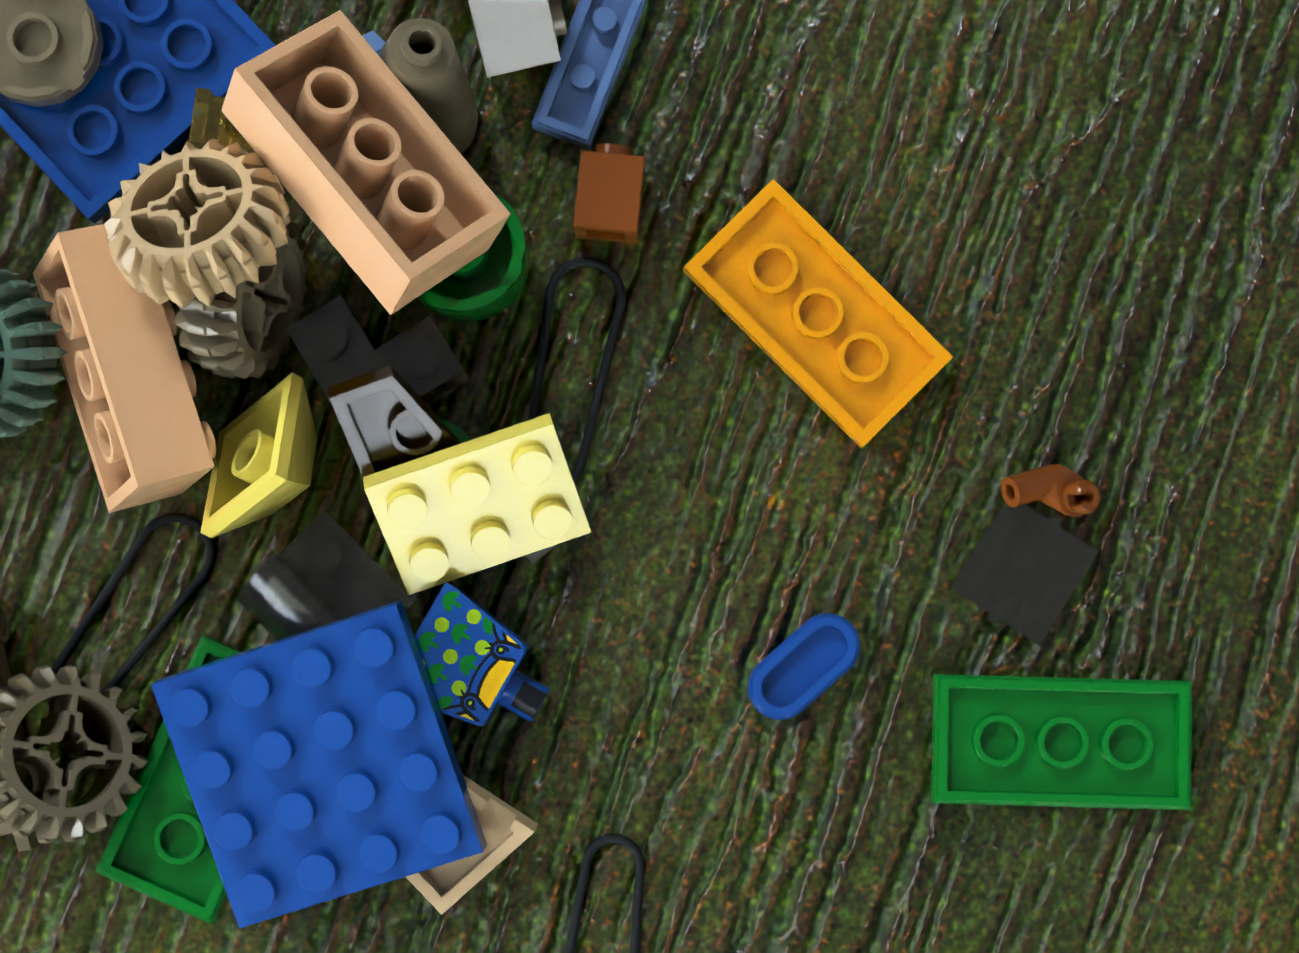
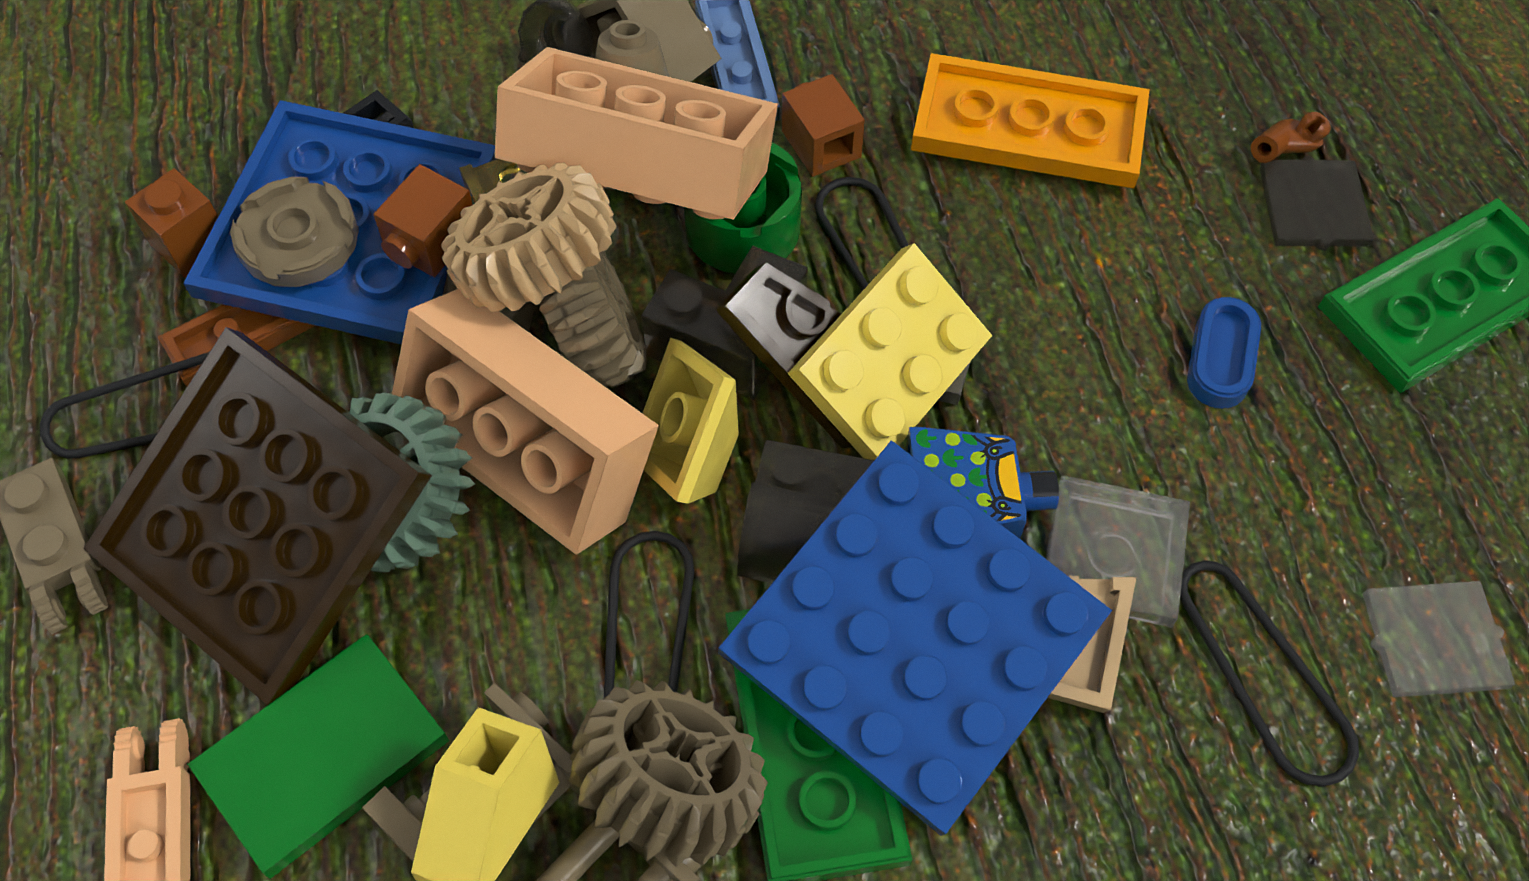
camera: 35 degrees left, 25 degrees down
none -> dark orange brick [373,164,473,278]
none -> clear tile [1046,475,1190,627]

